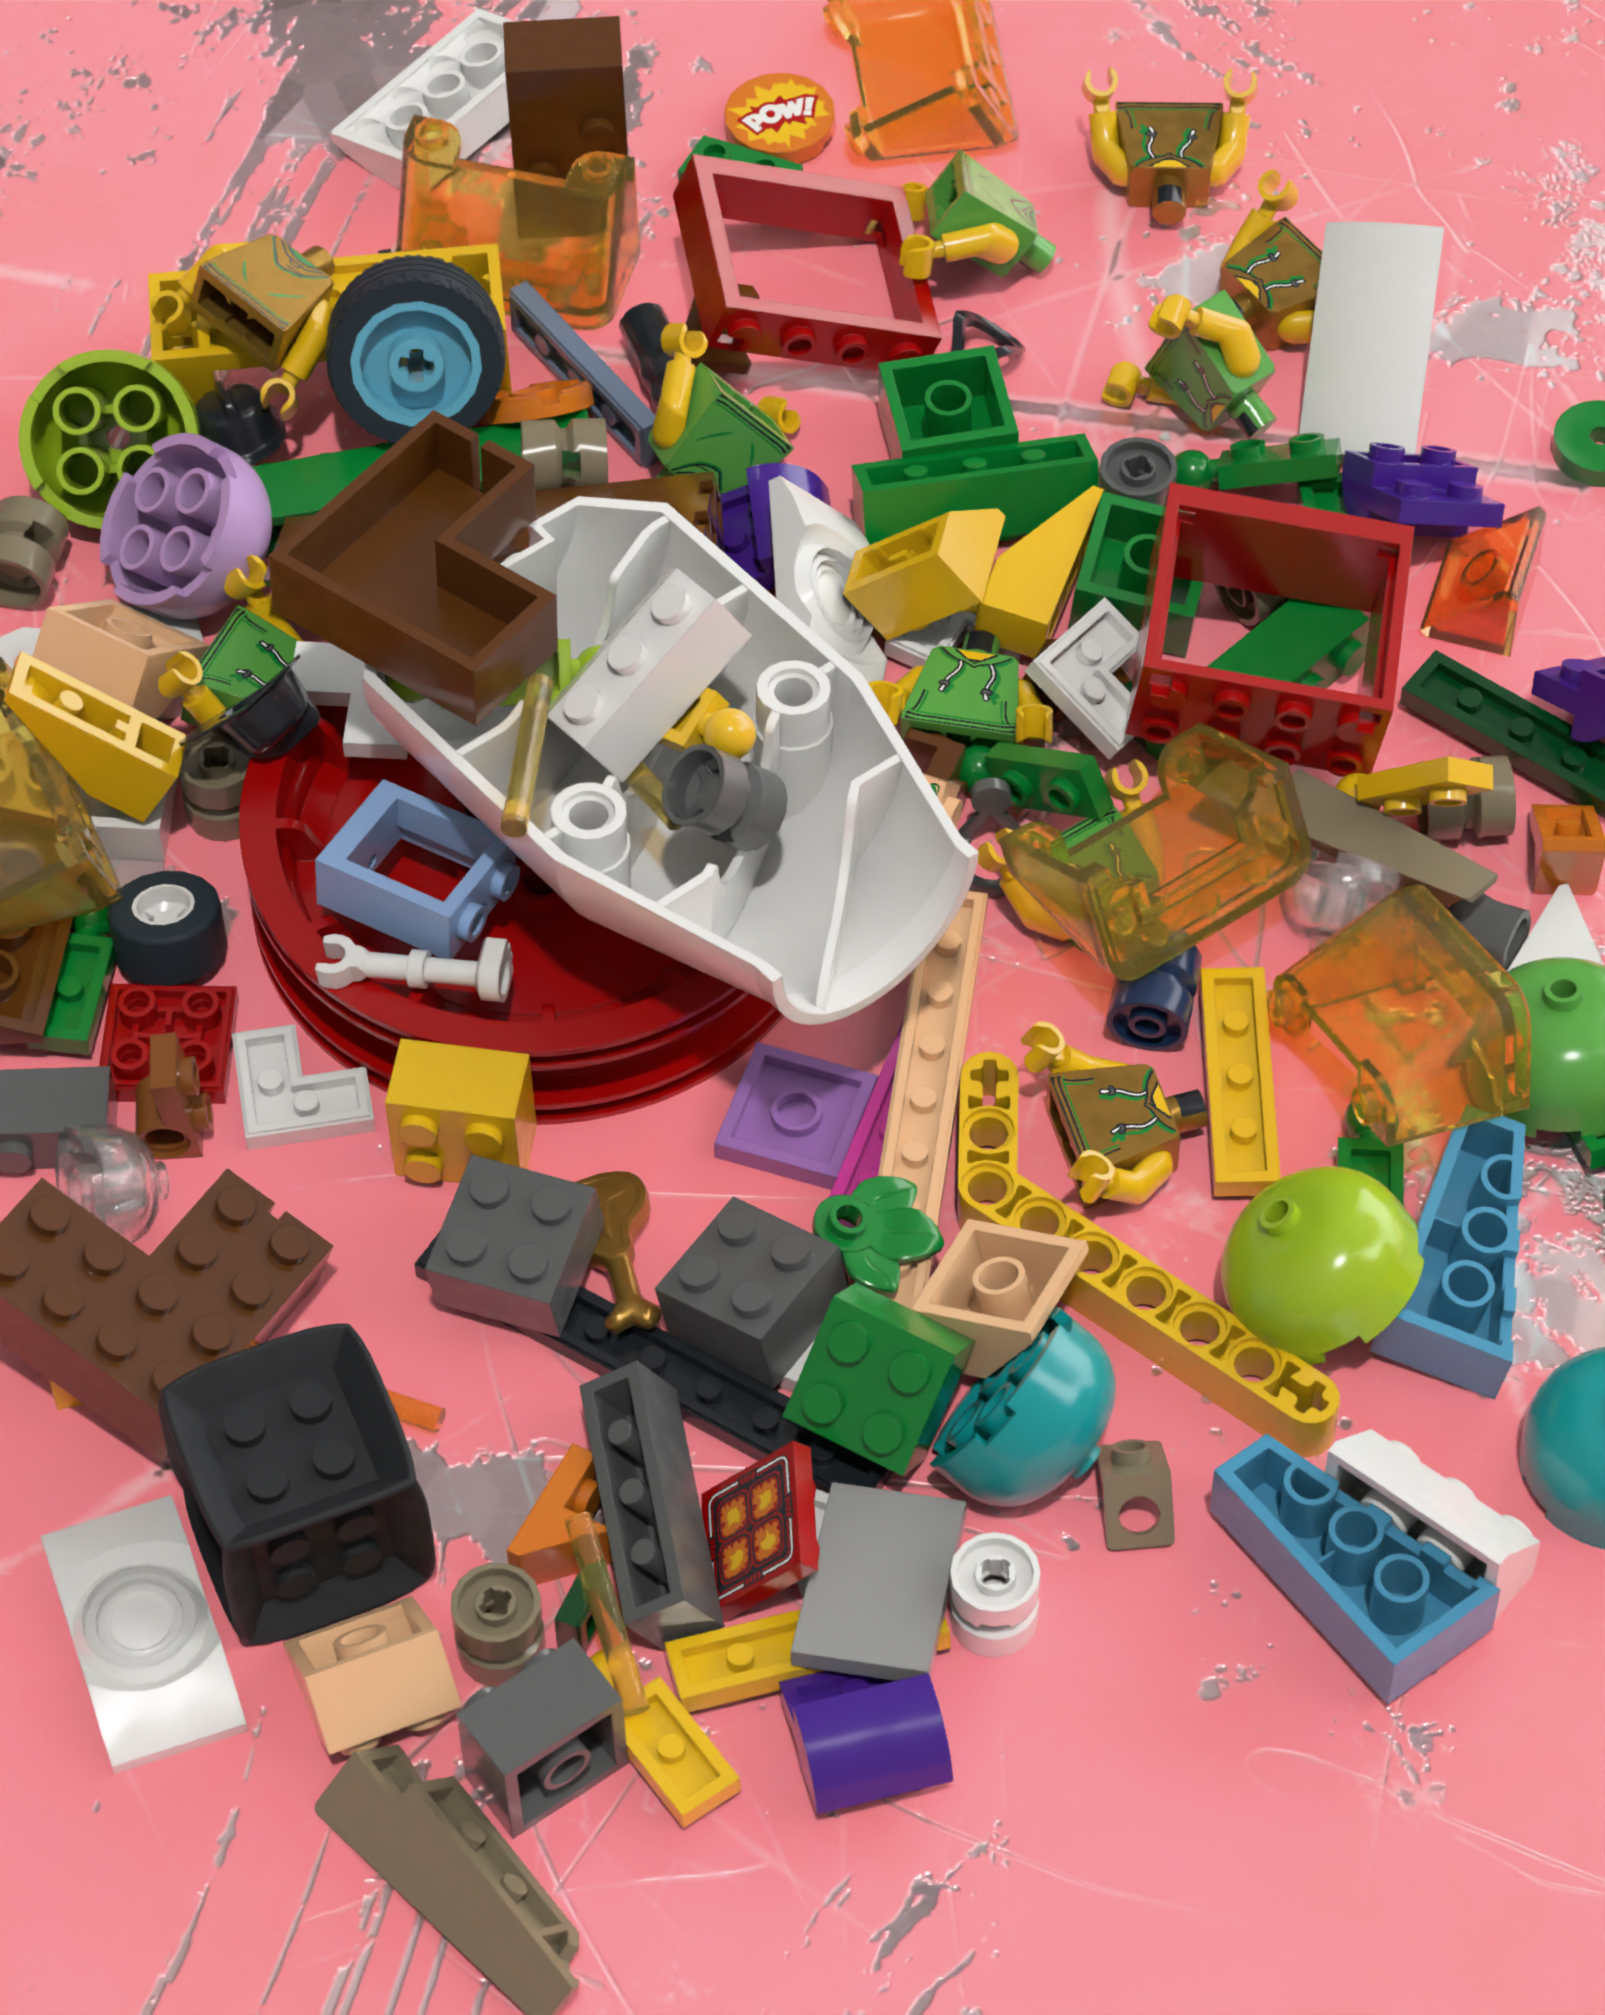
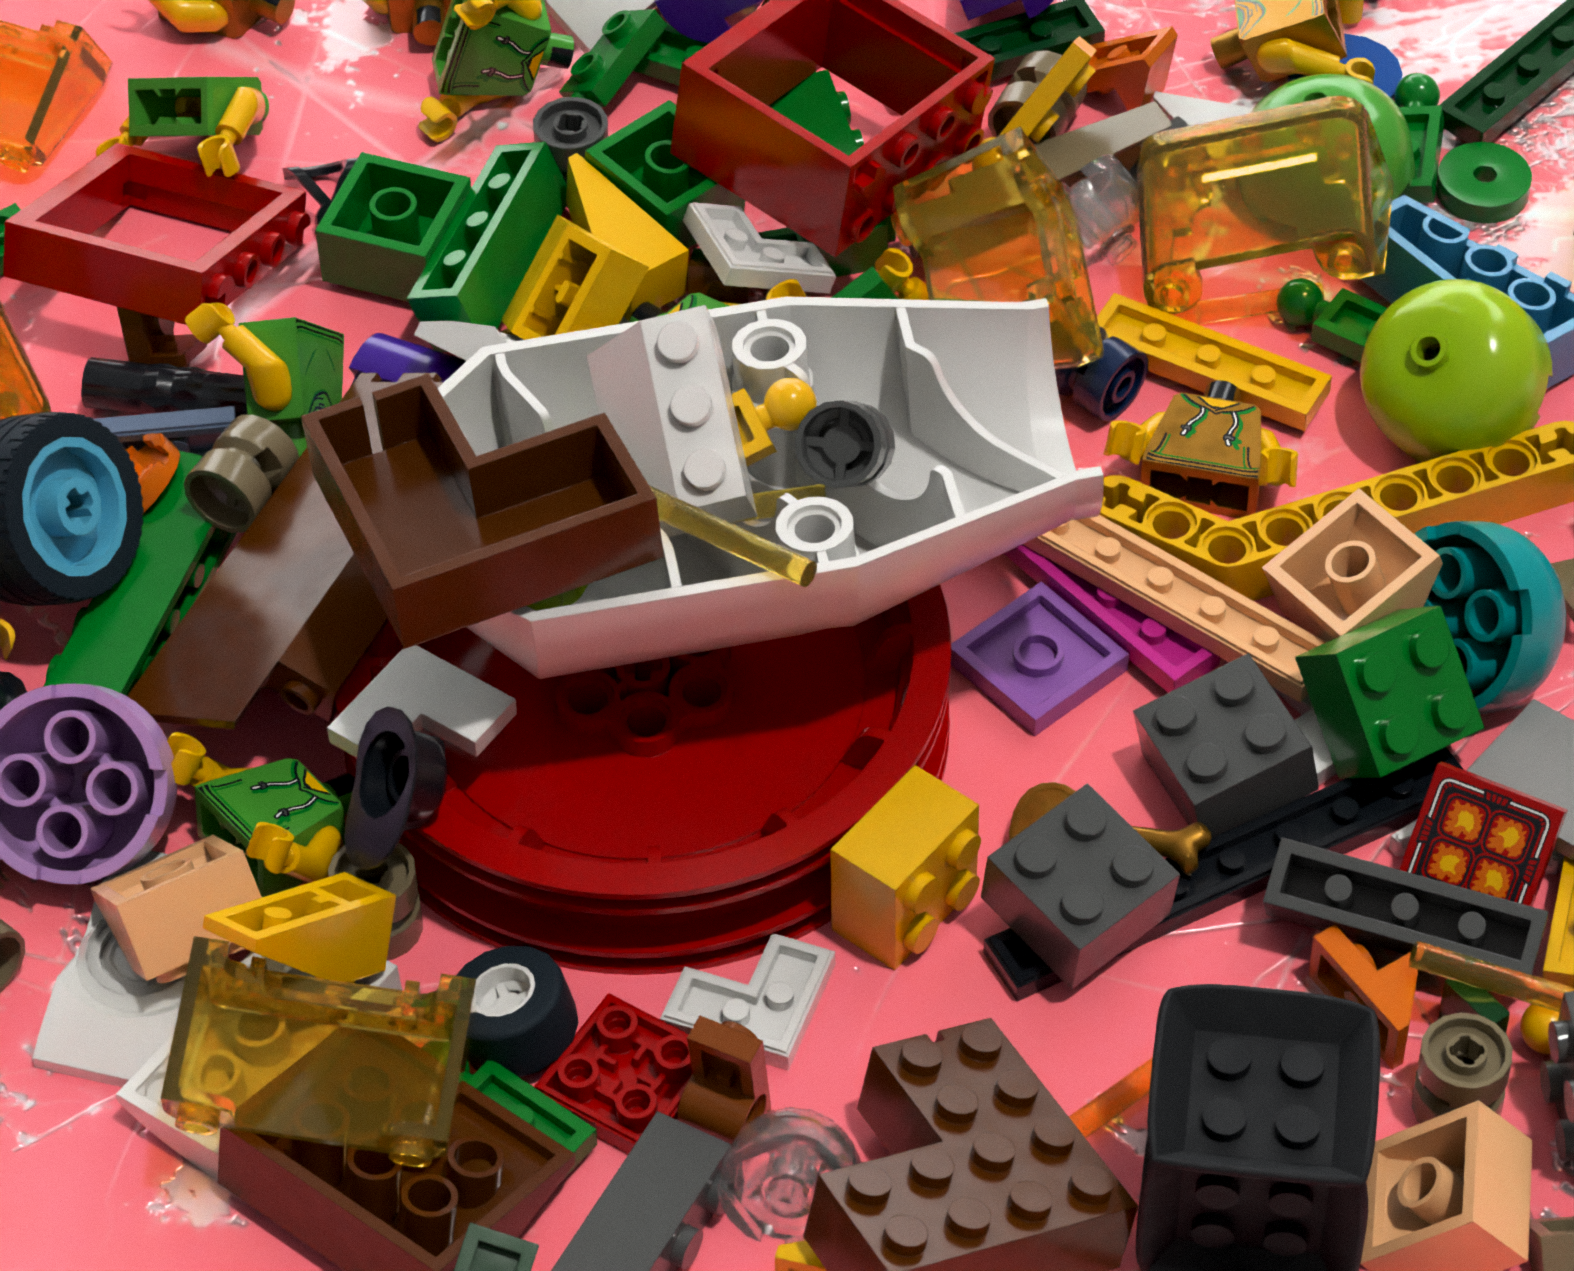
camera: 60 degrees left, 5 degrees down
light blue window [315,779,520,959] -> none
white piece [315,934,514,1003] -> none
green plate [812,1176,945,1294] -> none

